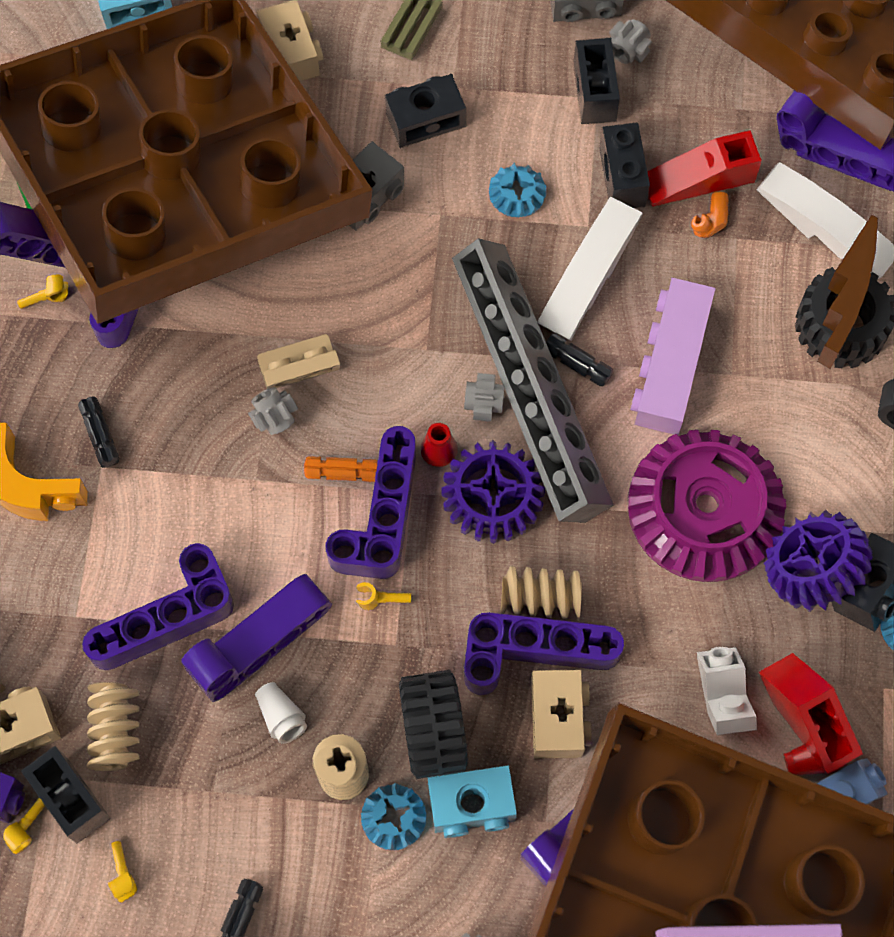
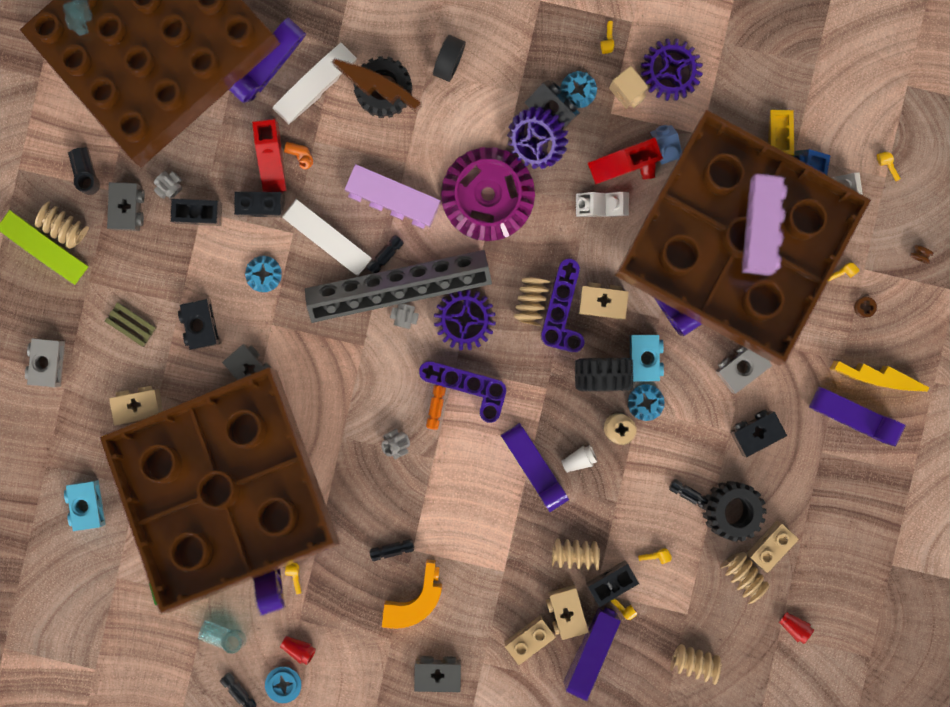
camera: 85 degrees left, 20 degrees up
dark purple beam [82,543,234,670] -> none
tan bracket [257,334,340,389] -> none
yellow hand [356,582,411,611] -> none
red cone [420,423,458,467] -> none

